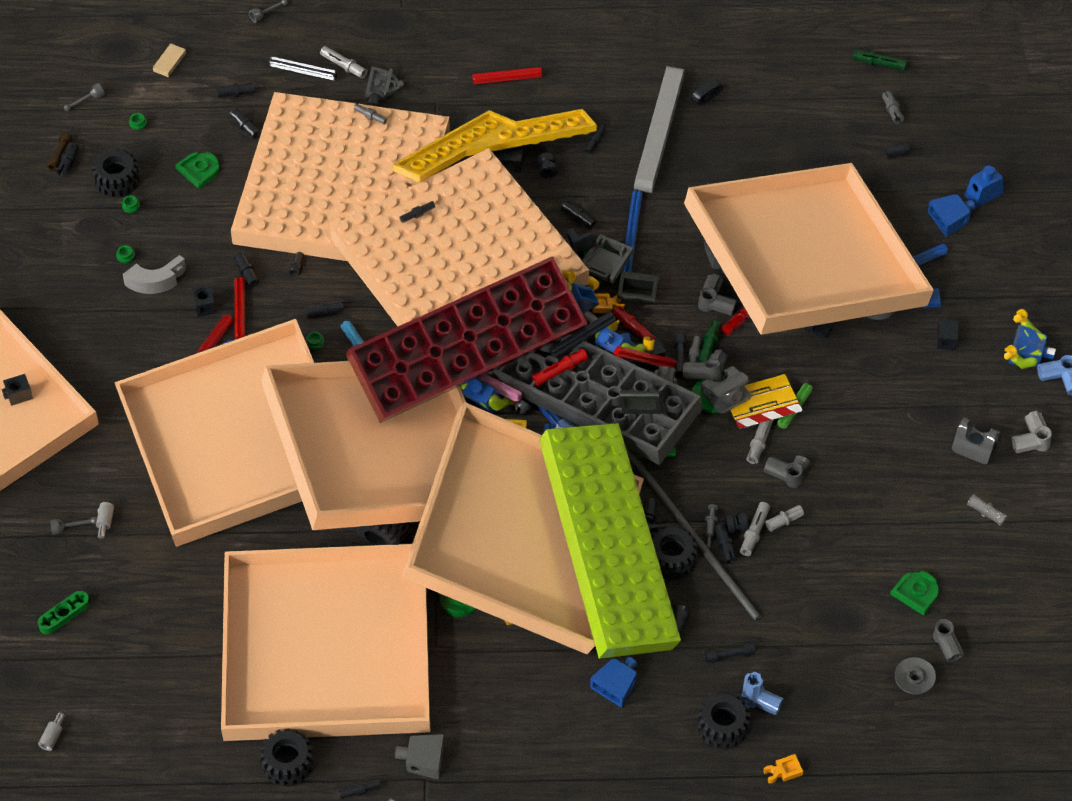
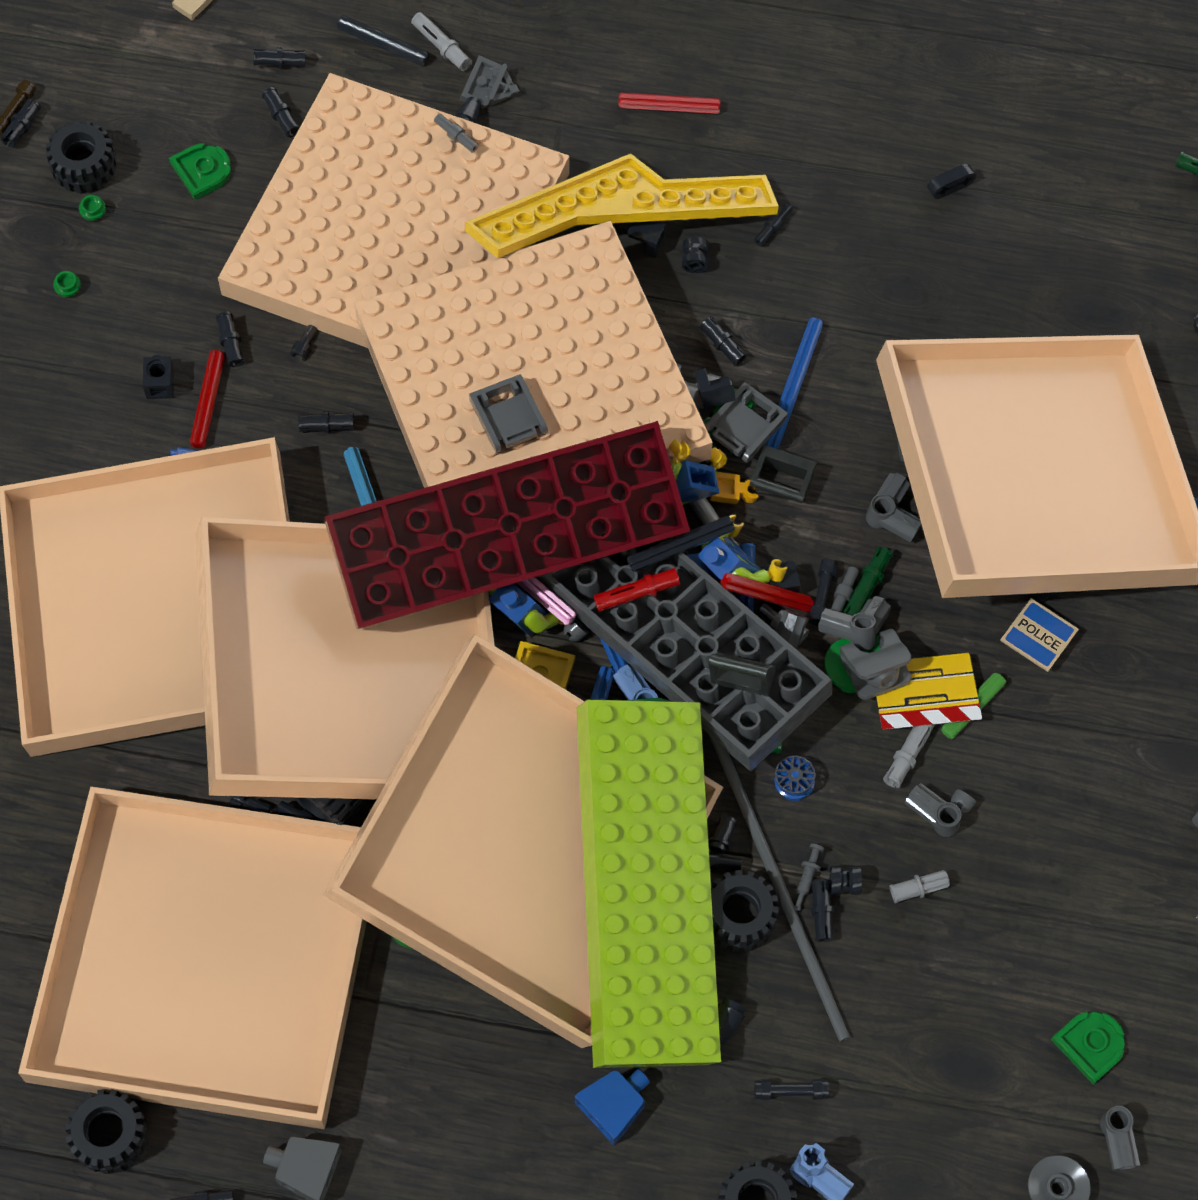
camera: 10 degrees right, 10 degrees up
dark grey hinge [64,83,105,111] -> none
light grey arch [123,255,186,294] -> none
green plate [129,113,147,130] -> none
red axle [196,314,233,354] -> none
green plate [305,332,324,350] -> none
black bar [399,201,435,223] -> none
red pin [612,306,656,341] -> none
light grey beam [634,66,685,193] -> none
red axle [722,307,750,336] -> none
light grey pin [740,502,770,556] -> none
none -> dark grey container [469,374,548,453]
none -> blue wheel [774,755,816,801]
none -> piece [1000,598,1079,672]

